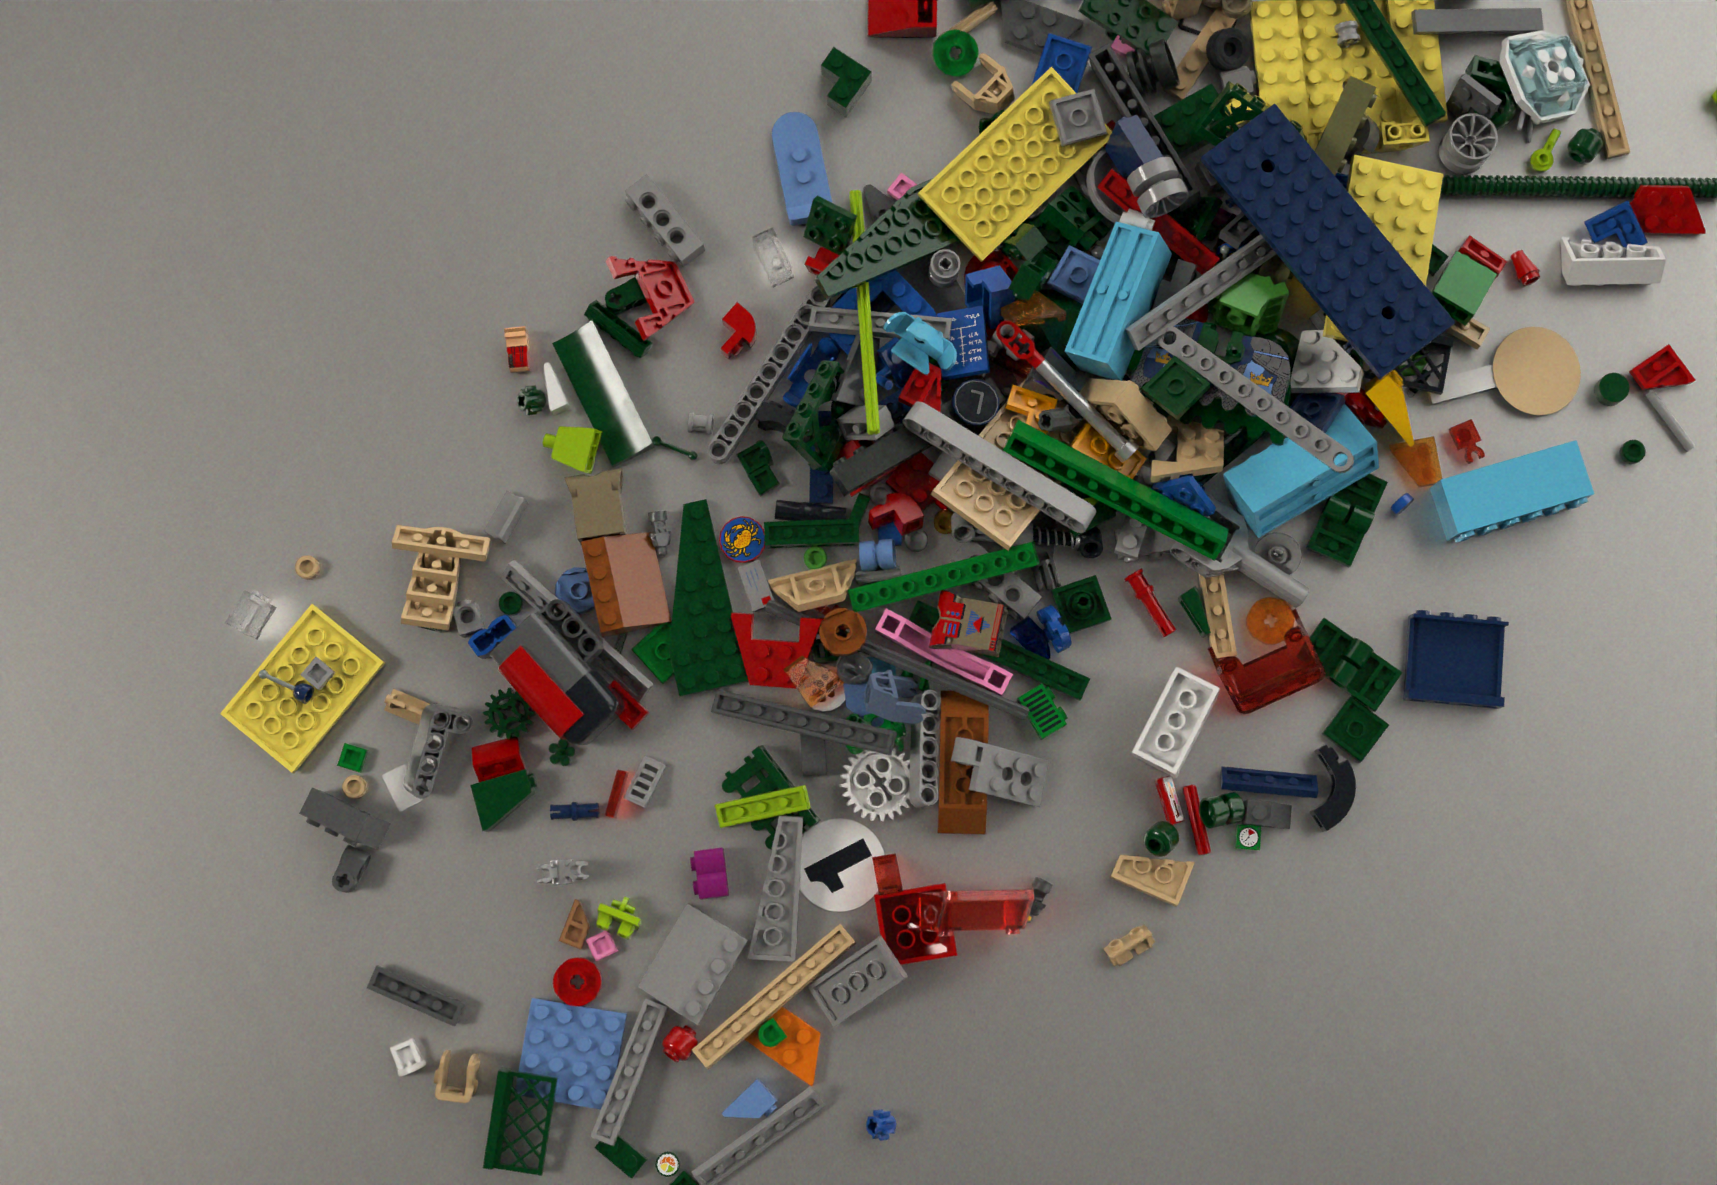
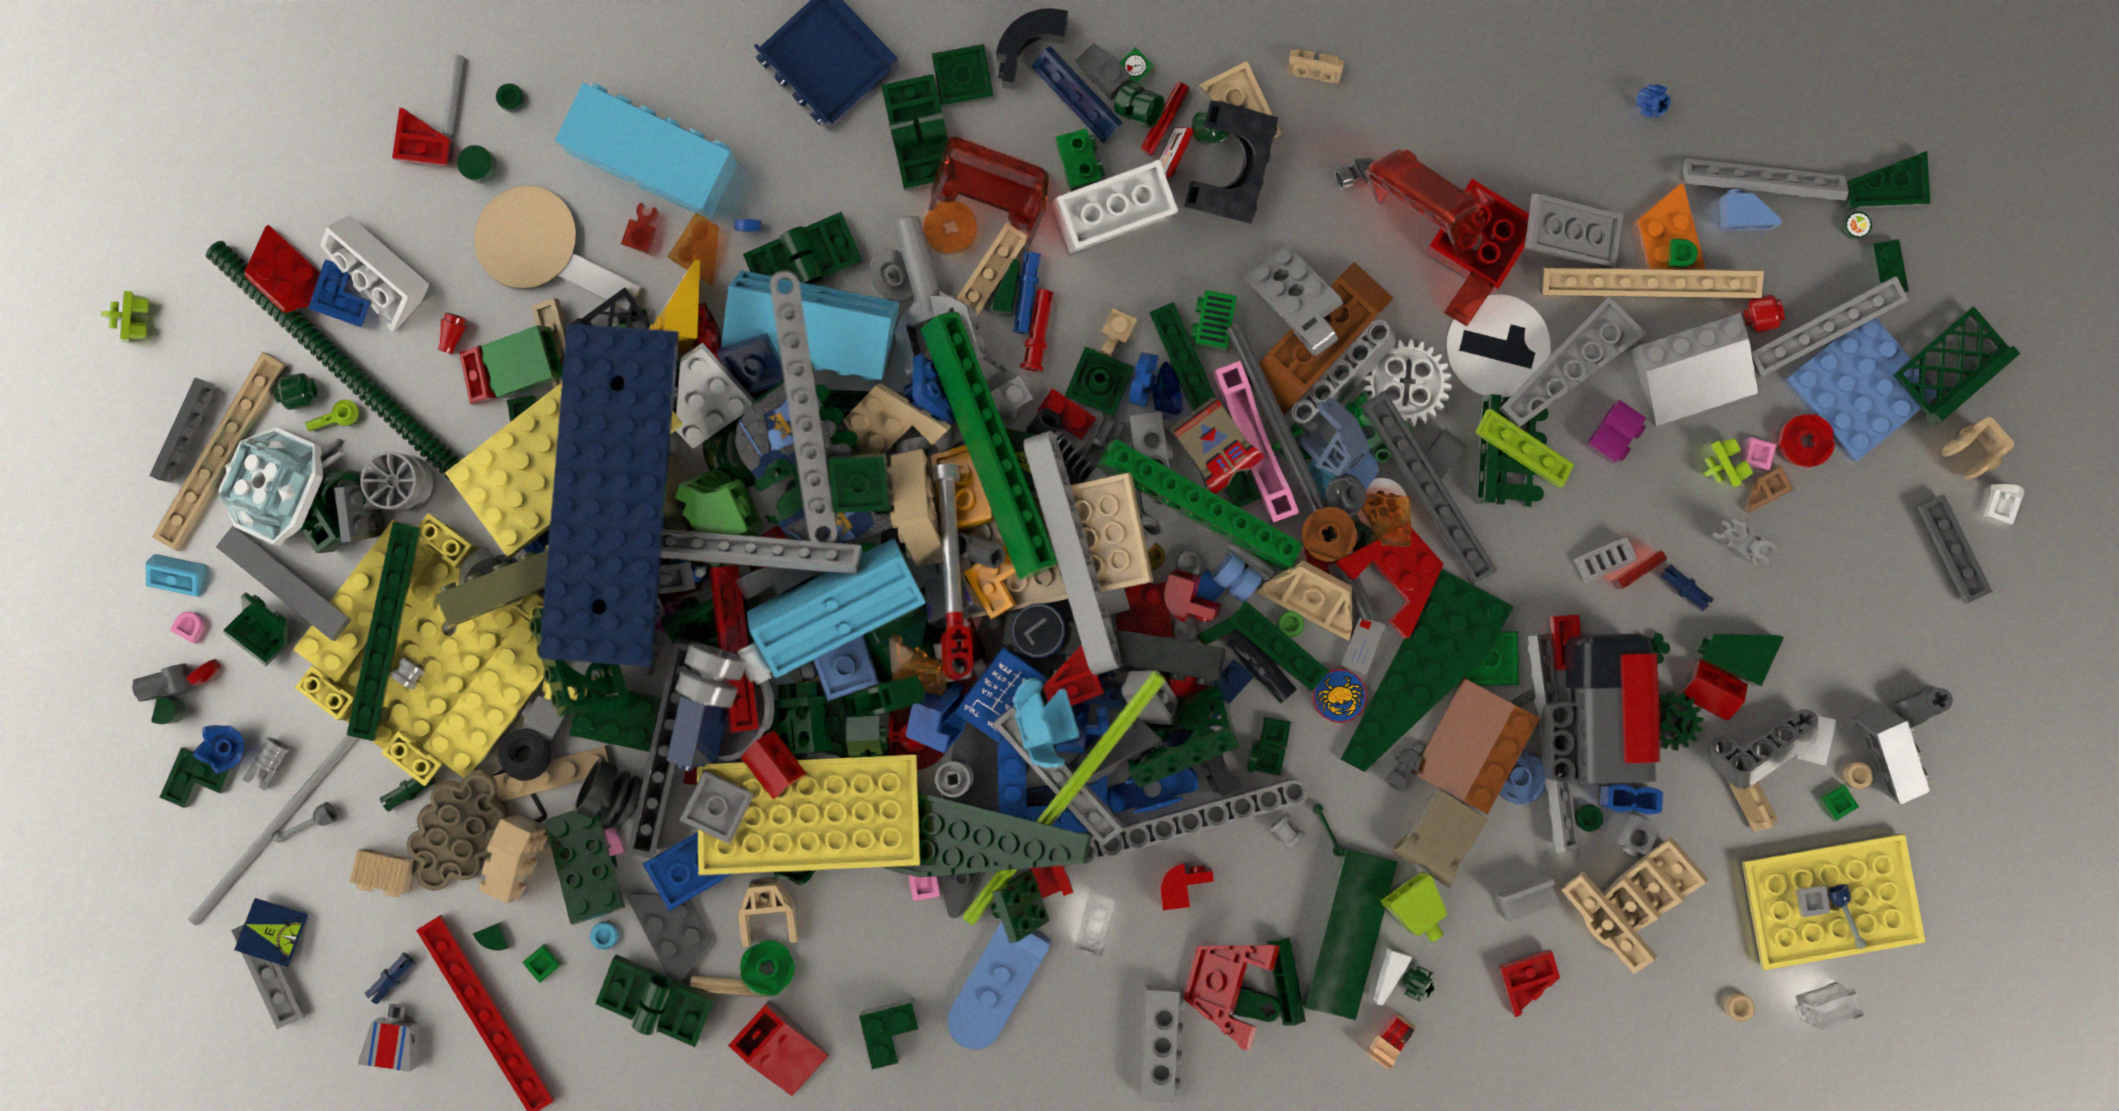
camera: 140 degrees left, 5 degrees up
none -> dark grey plate [149,377,214,482]
none -> red panel [741,731,807,799]
none -> blue pin [1012,251,1041,334]
none -> red plate [1037,388,1097,441]
none -> green brick [1056,128,1105,192]
none -> tan plate [1101,308,1137,357]
none -> black arch [1184,100,1278,224]
none -> red wing [1499,949,1560,1017]

